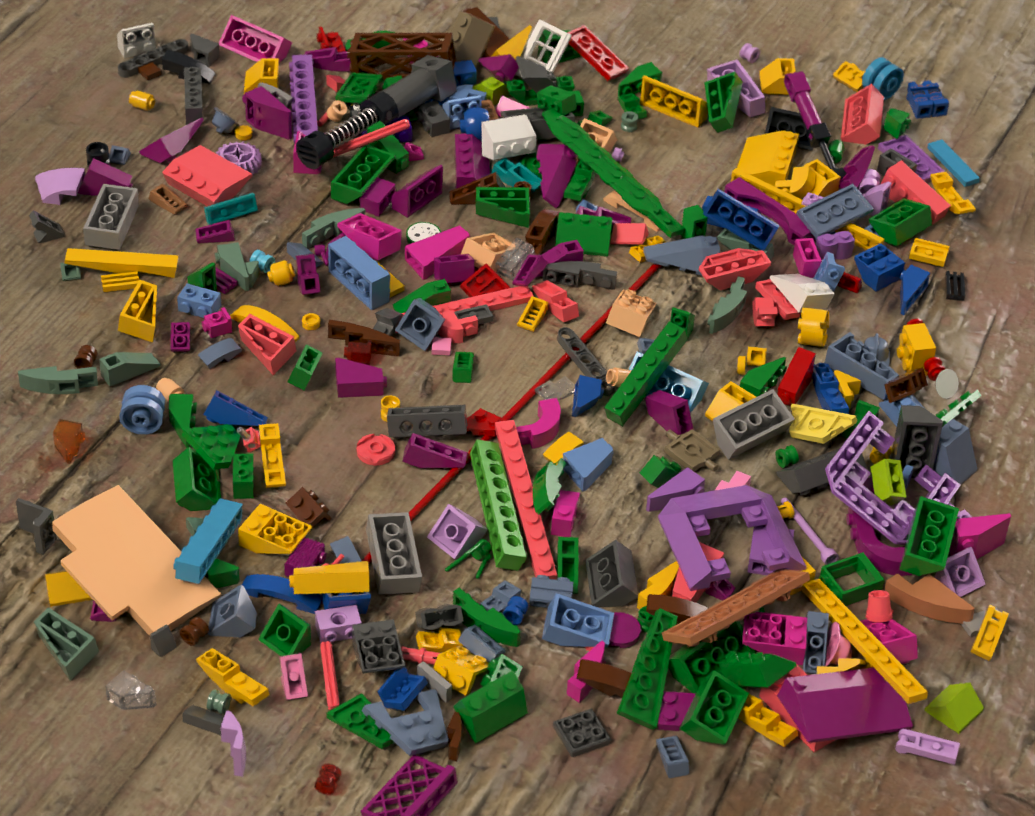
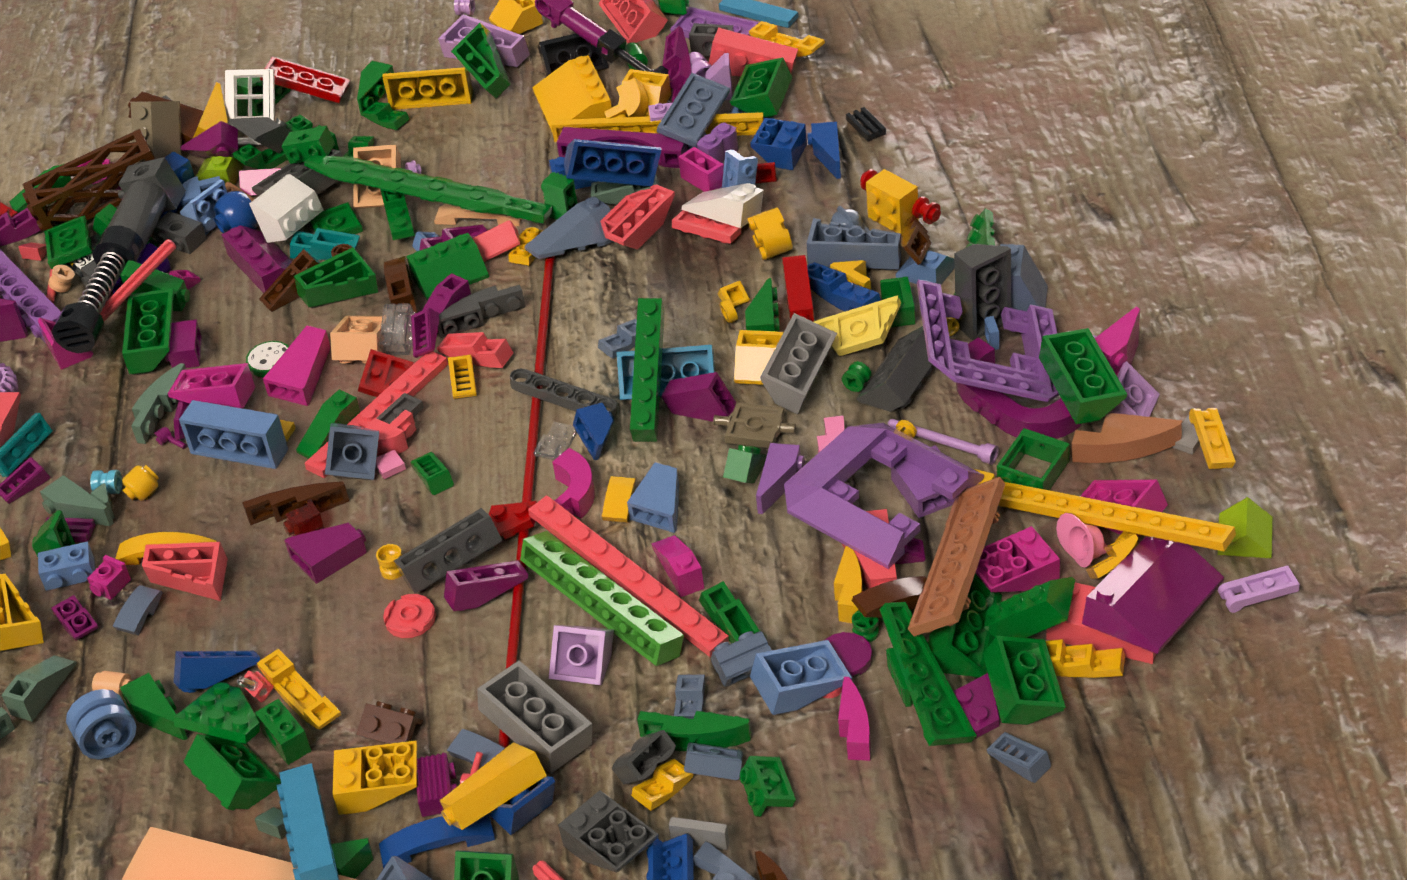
camera: 25 degrees left, 0 degrees up
clear orange slope [53,419,85,464] -> none
sand blue slope [287,242,323,267] -> none
green brick [287,345,323,390] -> none
magenta brick [296,254,320,294] -> none
yellow tile [302,313,320,330] -> none
lavender brick [315,605,362,644] -> none
dark grey slope [373,308,403,336] -> none
magenta slope [392,164,443,218] -> none
coral pin [401,646,440,665] -> none
yellow bracket [433,646,489,695] -> none
magenta brick [434,254,474,285] -> none
green plant [445,539,492,579] -> none
green slope [453,670,528,744] -> none
blue wheel [502,596,529,625] -> none
green slope [533,458,567,515] -> none
magenta wedge [536,144,577,208] -> none
dark grey tile [553,708,611,758] -> none
reddish brown slope [576,659,632,697] -> none
dark grey slope [585,540,638,607] -> none
light nougat slope [606,289,657,337] -> none
light nougat brick [606,367,632,387] -> none
sand green wheel [621,111,638,132] -> none
green slope [670,307,695,339] -> none
sand green slope [707,276,747,334] -> none
coral brick [752,297,777,327] -> none
sand blue slope [803,611,829,674] -> none
coral piece [865,590,893,622] -> none
lime brick [870,459,907,506] -> none
yellow plate [909,238,950,267] -> none
white sticker [936,369,959,399] -> none

